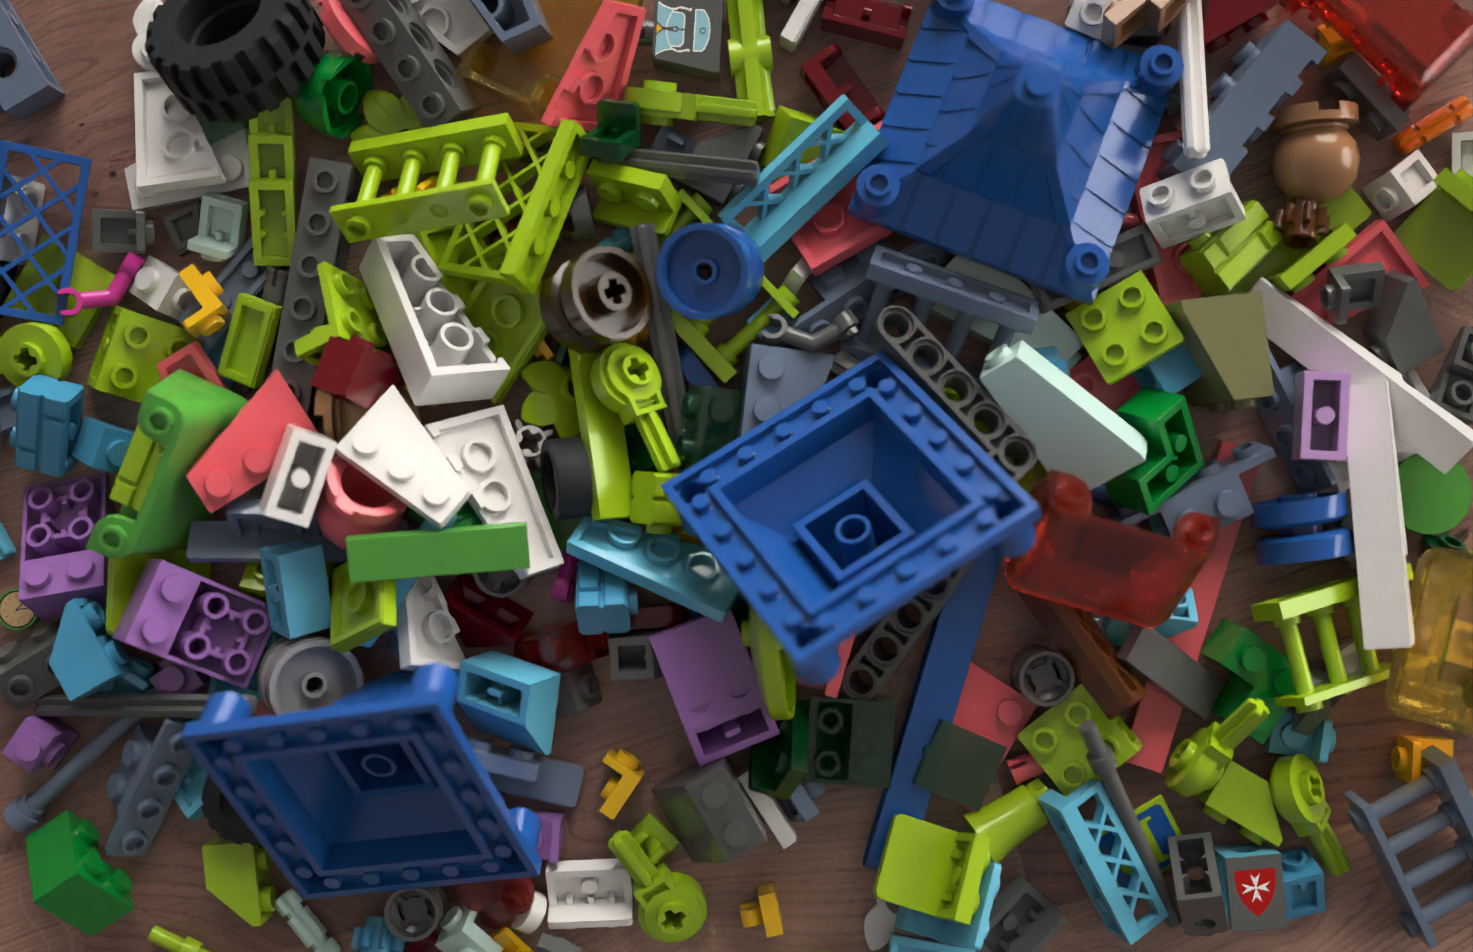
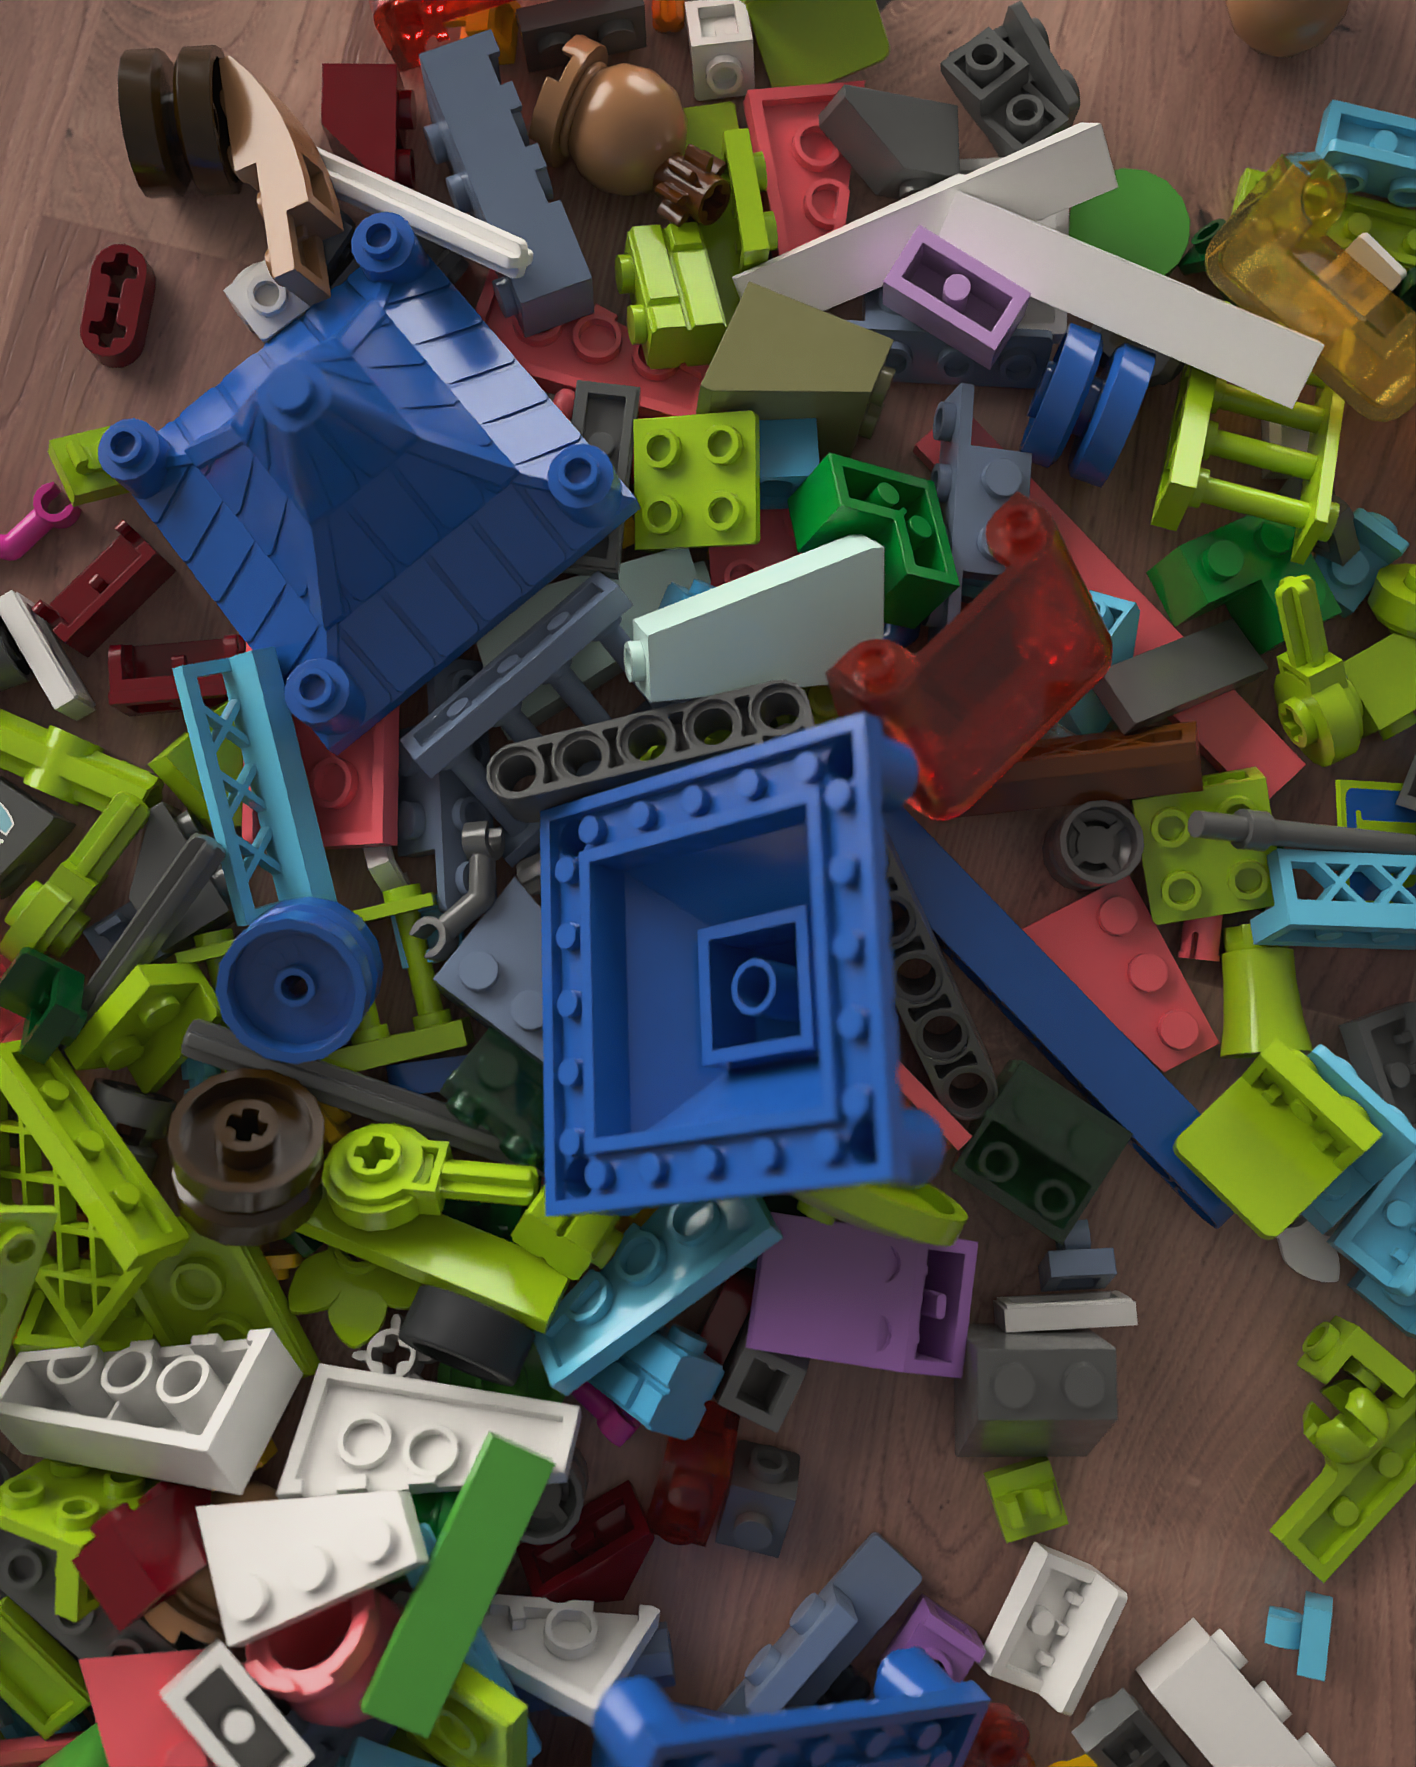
camera: 65 degrees left, 5 degrees down
medium azure slope [456,650,561,756] -> none
white tile [511,888,547,934] -> none
yellow bracket [599,748,645,820] -> none
lime piece [608,830,707,943] -> none
yellow tile [740,882,784,938] -> none
dark green bracket [748,699,809,800] -> none
clear green piece [912,718,1007,812] -> none
white bracket [1139,158,1246,249] -> none
dark grey bracket [1320,261,1386,325] -> none

